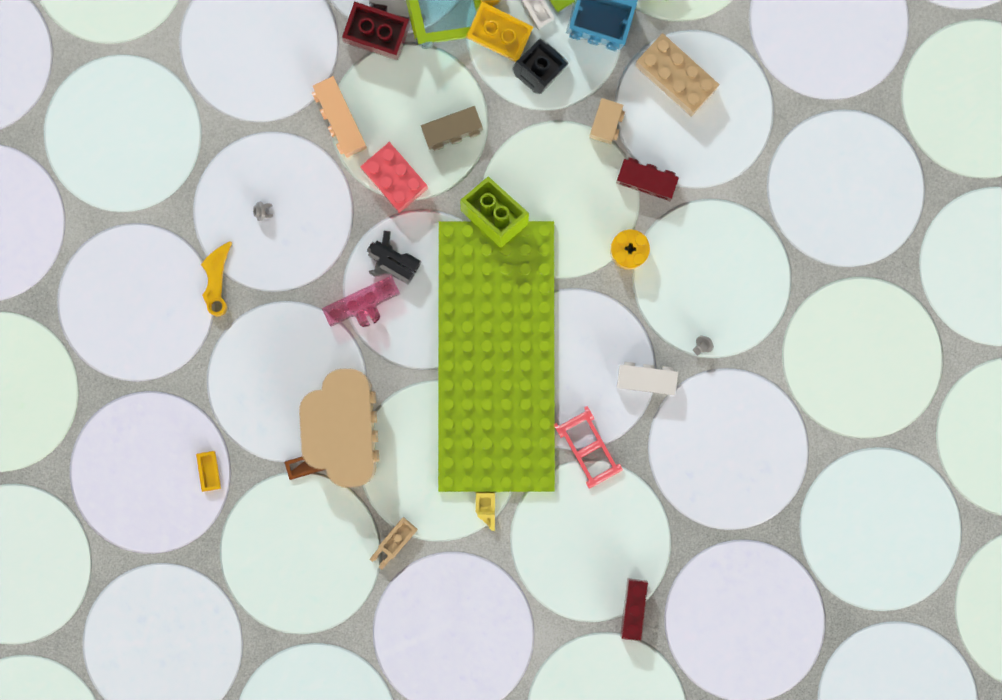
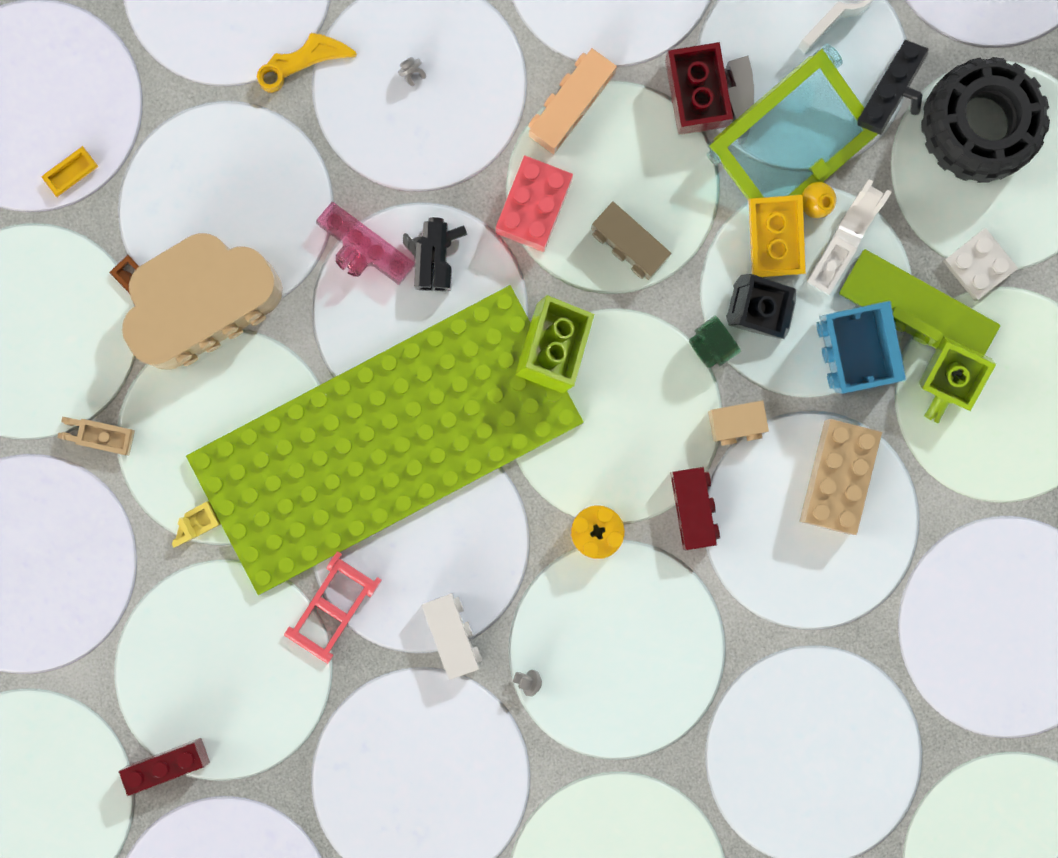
camera: 55 degrees right, 0 degrees up
none -> clear green piece [689,315,741,368]

